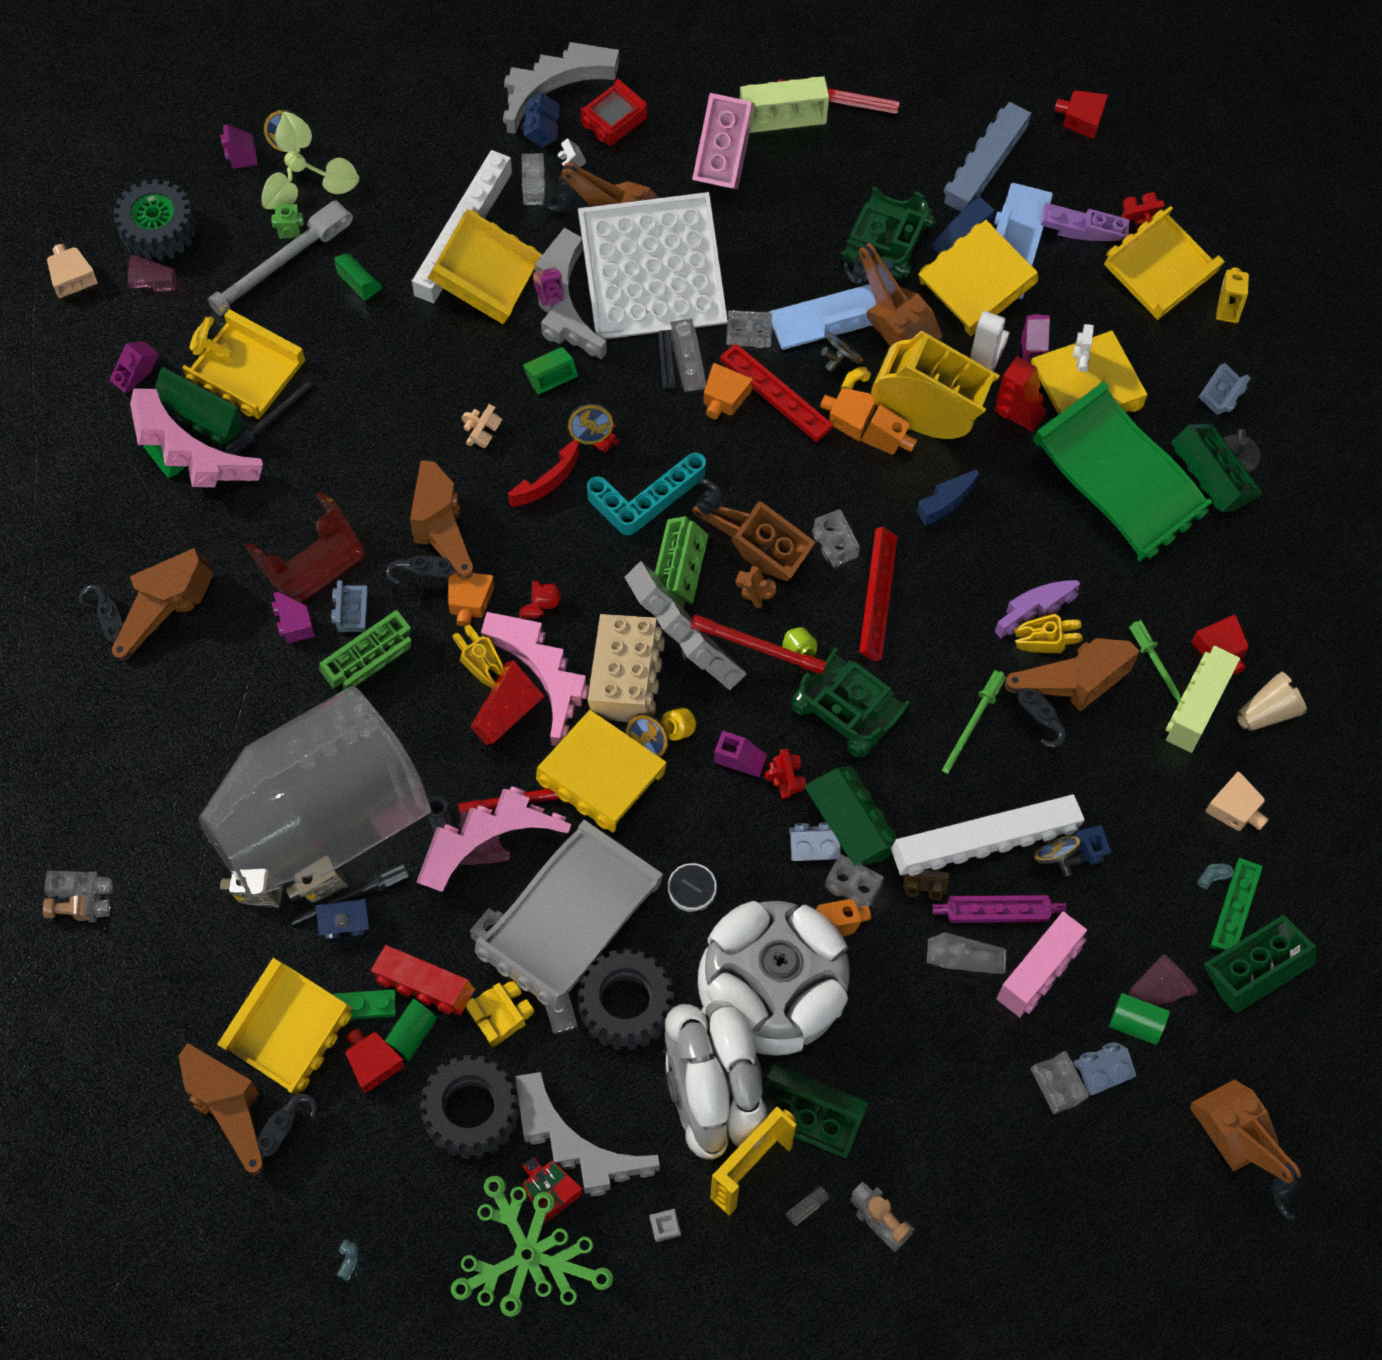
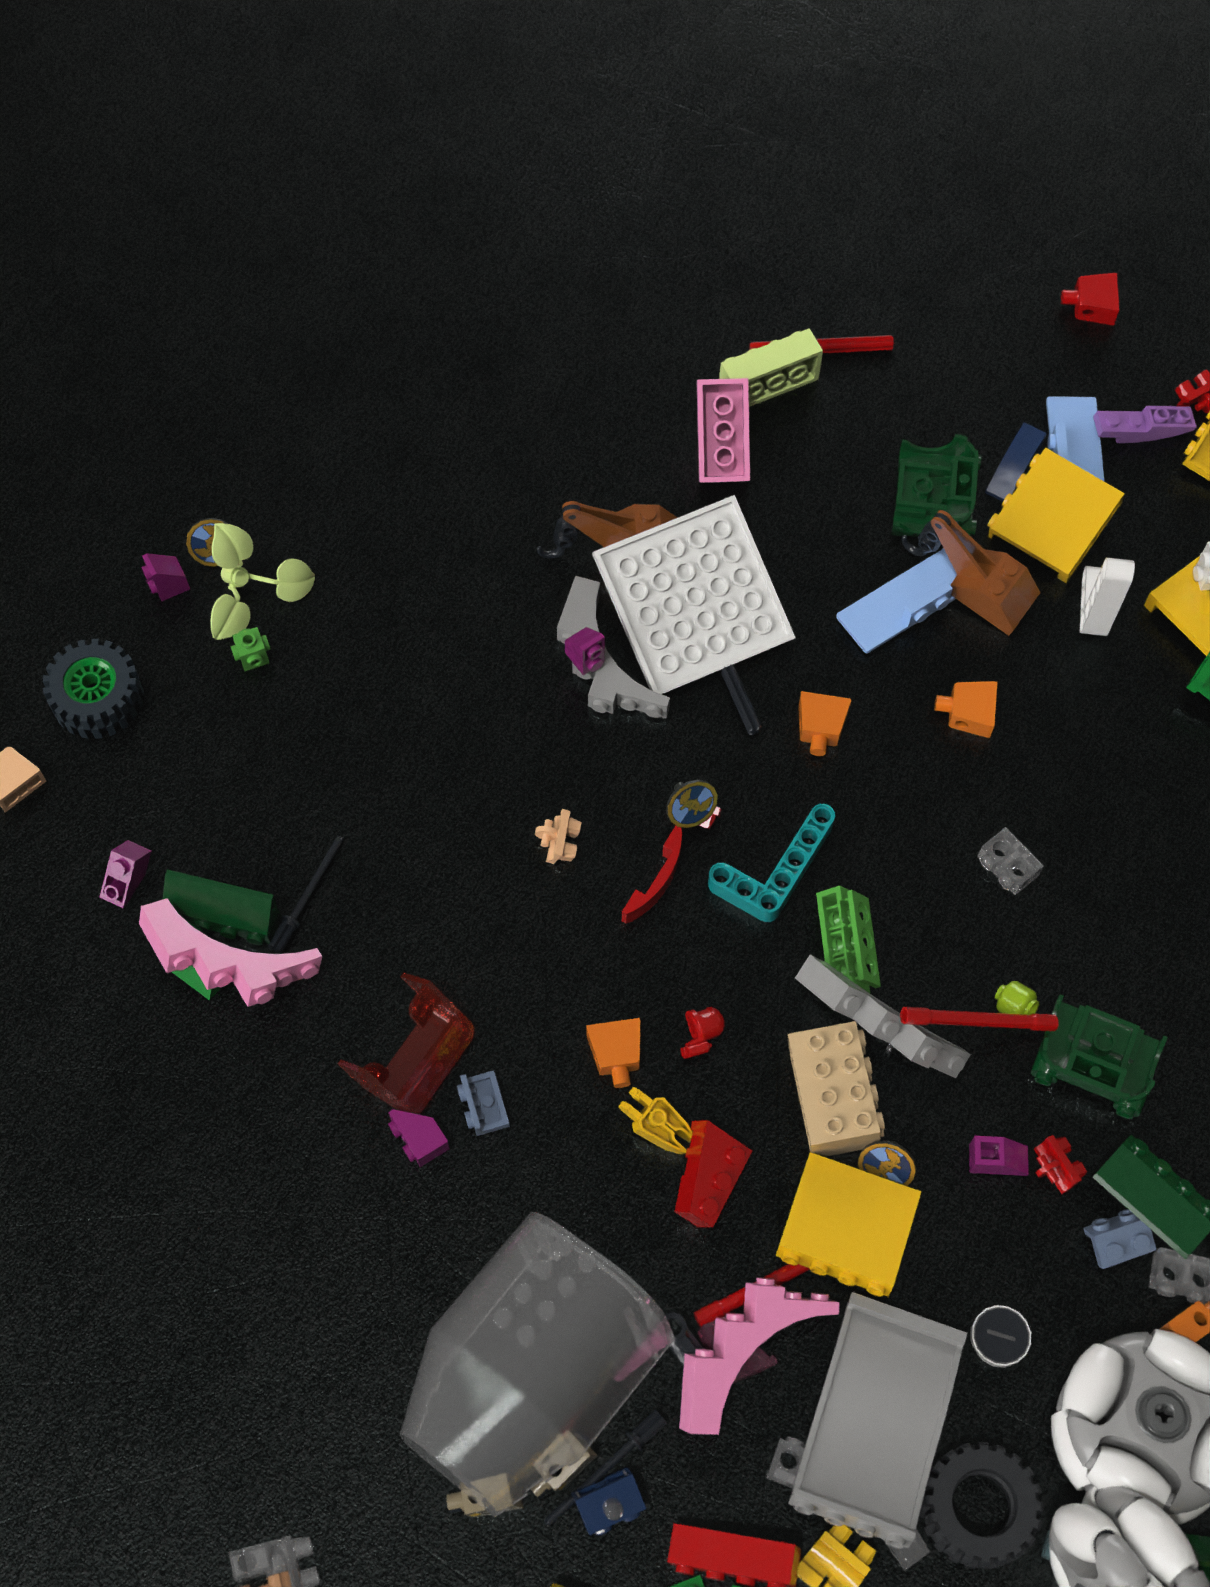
camera: 15 degrees left, 0 degrees up
dark orange slope [79,548,214,660] -> none
clear pink slope [128,255,175,292] -> none
yellow panel [182,309,305,419] -> none
yellow piece [190,316,232,357] -> none
piece [208,201,353,316] -> none
bright green brick [319,610,411,693] -> none
green brick [334,254,382,301] -> none
dark orange slope [386,461,473,584] -> none
white brick [412,150,512,303] -> none
yellow panel [427,209,542,324] -> none
bright pink arch [481,612,589,746] -> none
light grey arch [503,42,619,134] -> none
dark blue piece [521,93,560,148] -> none
clear brick [522,153,545,205] -> none
green brick [523,347,578,395] -> none
white tile [558,139,586,167] -> none
red window [581,79,647,146] -> none
yellow head [661,708,696,741] -> none
clear slope [670,318,706,392] -> none
dark orange slope [692,479,815,581] -> none
red plate [720,343,833,442] -> none
clear brick [726,310,772,348] -> none
dark orange hips [736,566,777,608] -> none
pearl dark grey shield [821,333,863,372] -> none
yellow arm [841,366,871,390] -> none
red plate [859,527,898,662] -> none
orange torso [861,405,917,454] -> none
yellow brick [871,331,1000,439] -> none
dark blue slope [917,470,979,526] -> none
sand blue brick [944,102,1031,212] -> none
red wedge [995,356,1046,432] -> none
slope [1021,314,1050,362] -> none

